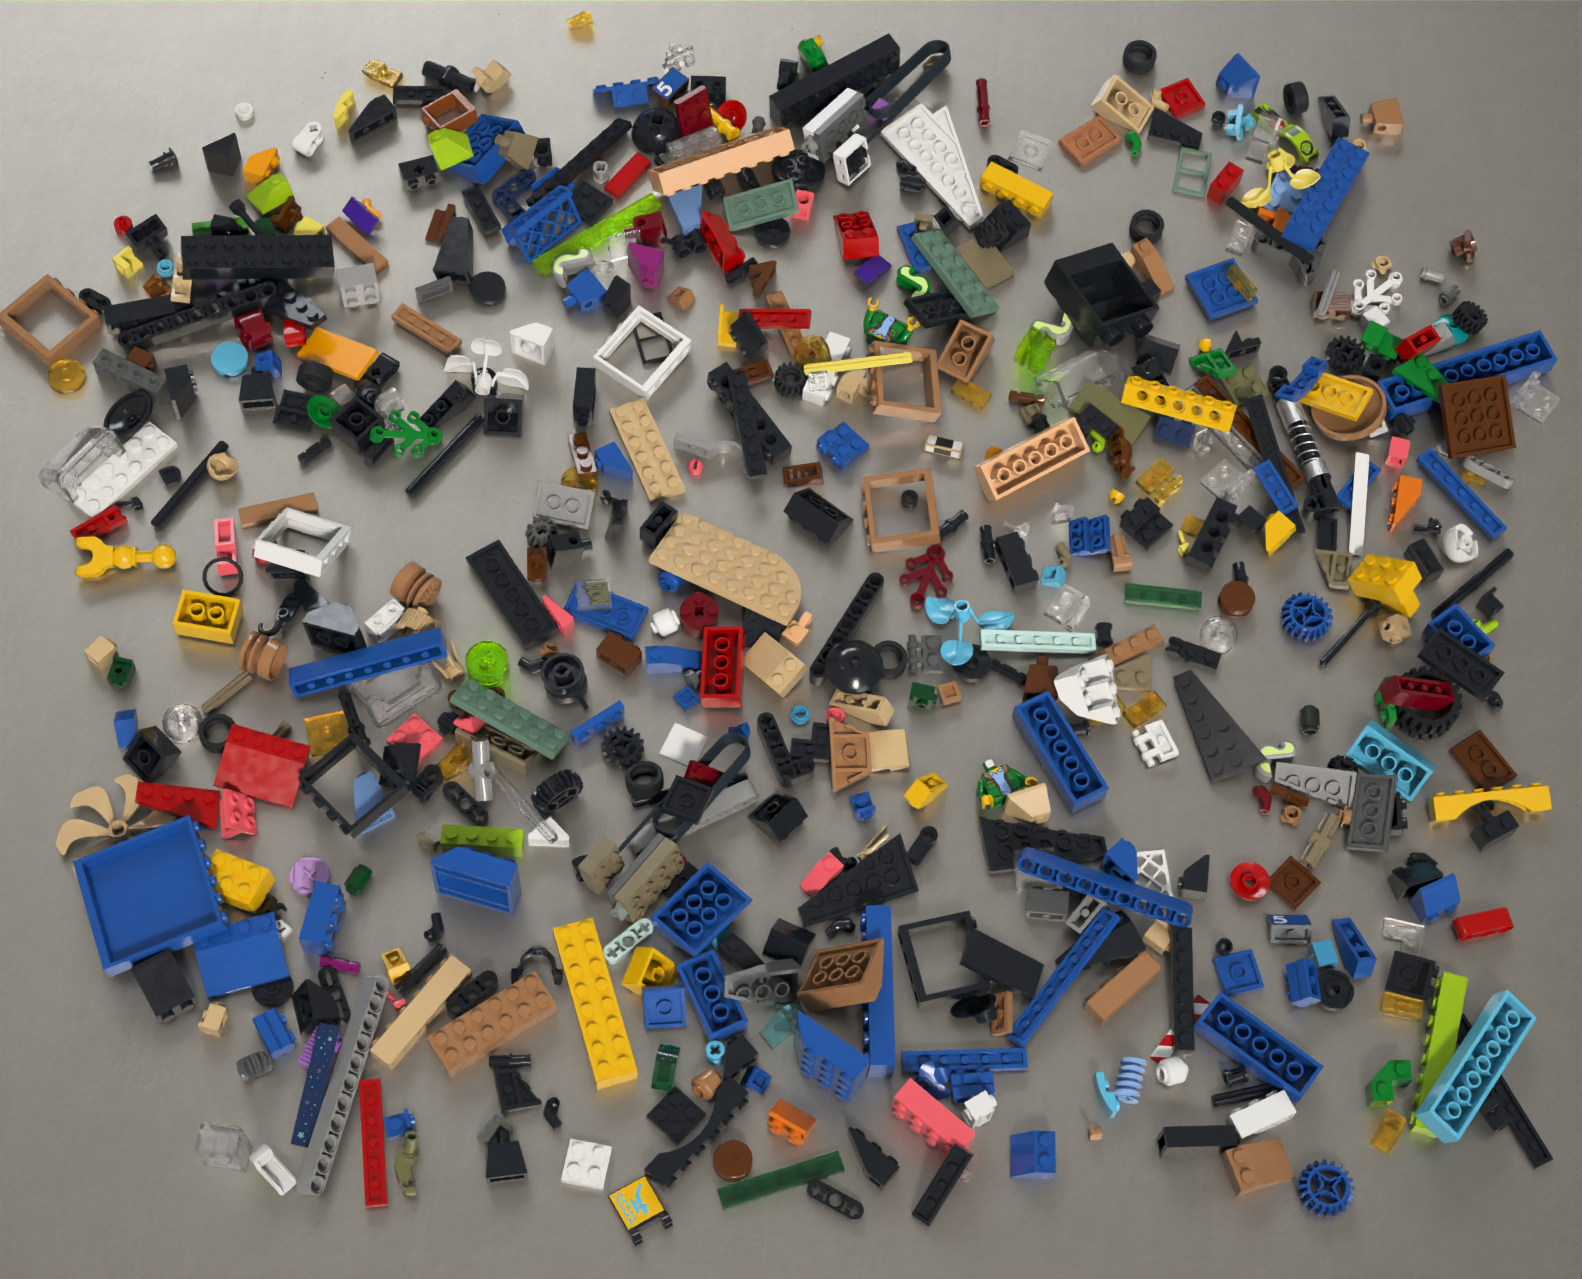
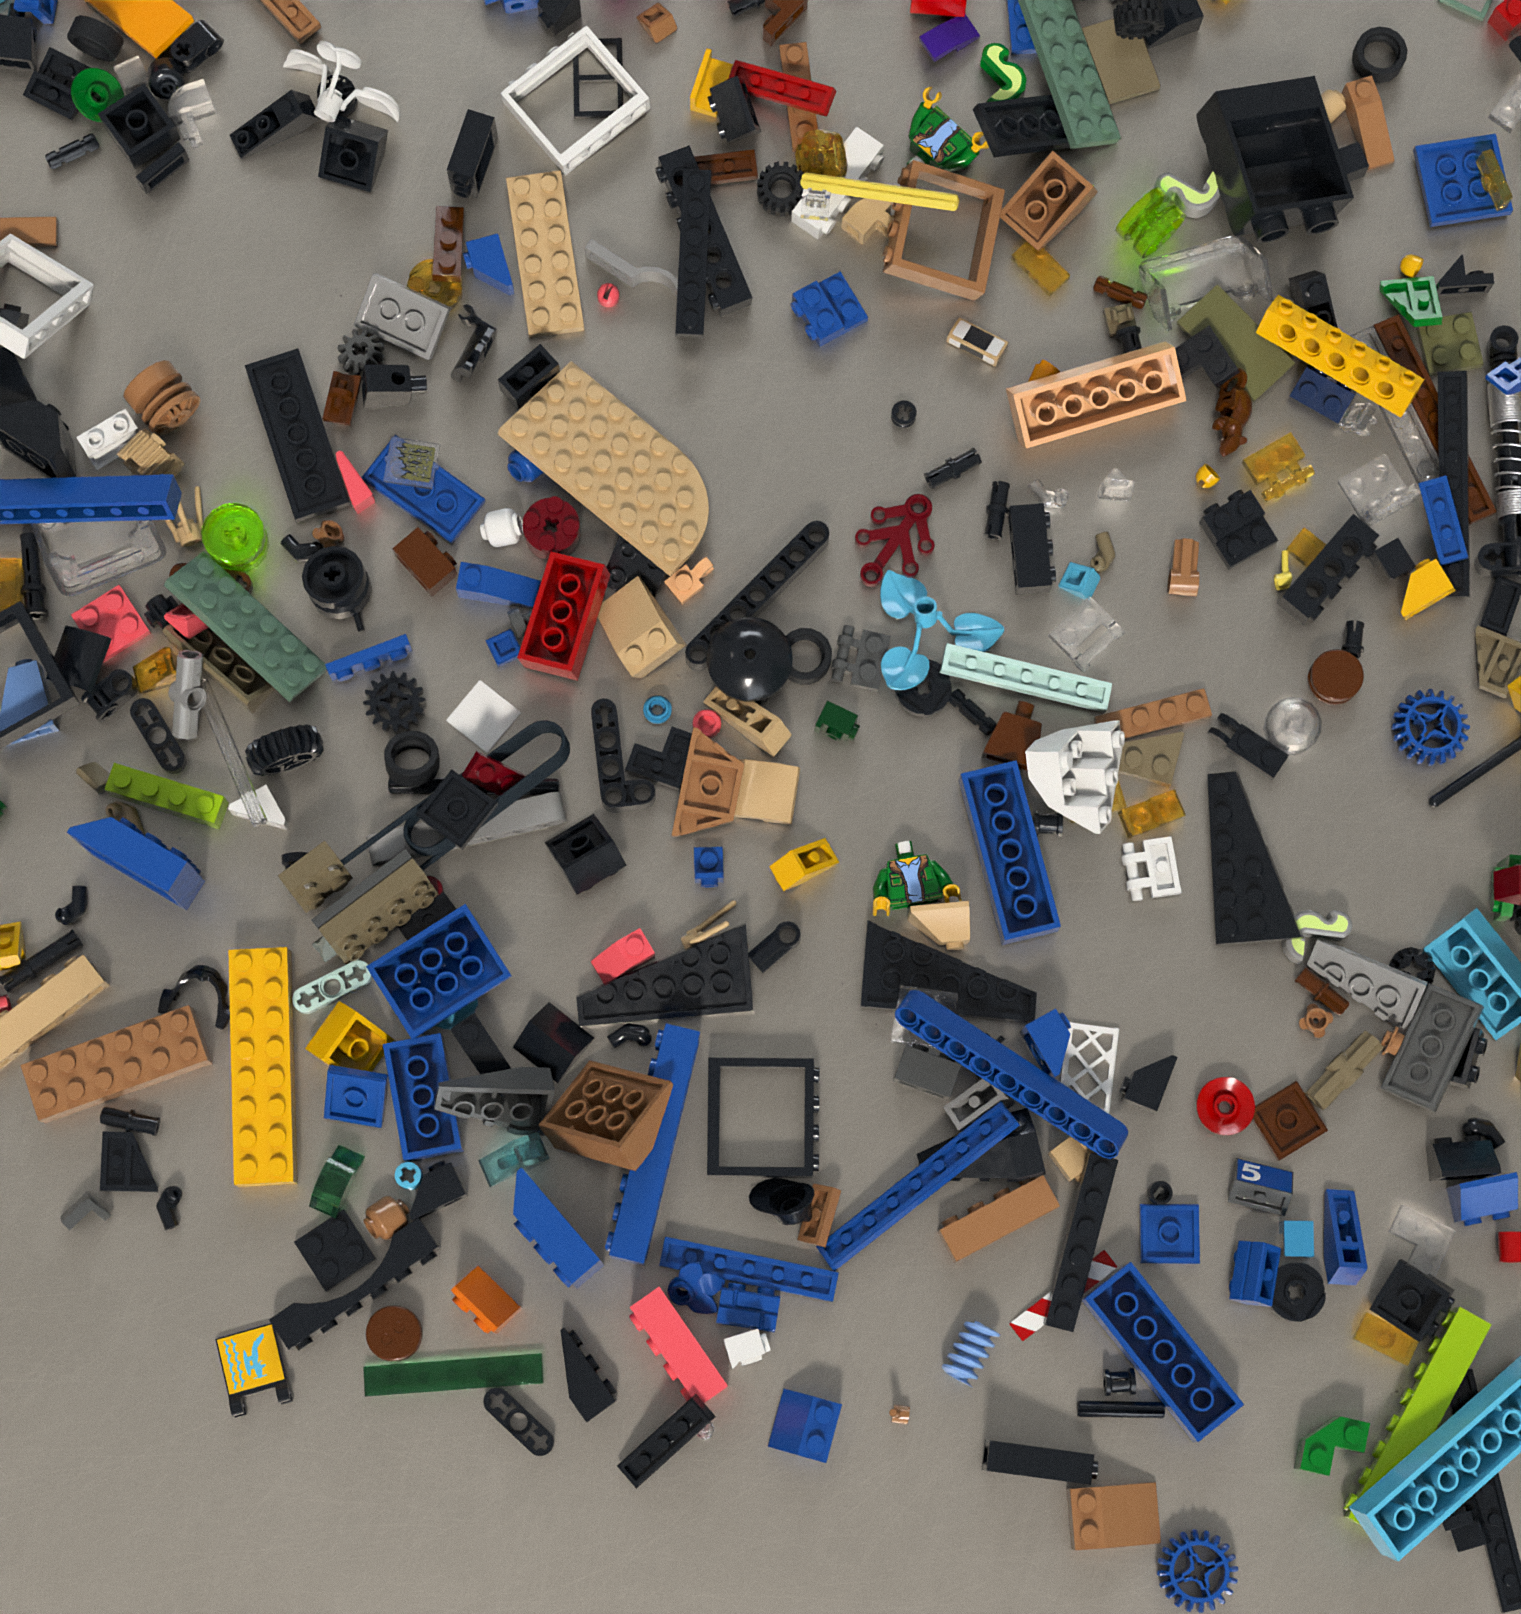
camera: 15 degrees right, 15 degrees up
green plant [369,410,443,458] -> none
black axle [405,414,484,497] -> none
black beam [446,970,499,1020] -> none
black torso [486,1131,528,1184] -> none
white slope [510,322,554,365] -> none
white plate [561,1138,612,1190] -> none
blue rock [728,722,750,740] -> none
blue slope [740,1066,772,1095] -> none
reddish brown slope [783,461,824,486] -> none
black slope [783,488,854,544] -> none
black arm [829,847,857,871] -> none
medium nougat window [860,467,941,553] -> none
medium nougat plate [936,681,962,706] -> none
black tile [959,928,1044,1001] -> none
blue slope [1069,514,1111,556] -> none
lime arm [1090,431,1106,453] -> none
medium azure slope [1093,1072,1120,1118] -> none
black bush [1095,622,1113,647] -> none
clear green tile [1124,583,1202,611] -> none
black slope [1135,334,1180,376] -> none
white head [1156,1057,1188,1086] -> none
white brick [1226,1090,1296,1143] -> none
dark red arm [1253,785,1272,814] -> none
pearl dark grey brick [1300,705,1320,736] -> none
clear yellow slope [1369,1109,1407,1155] -> none

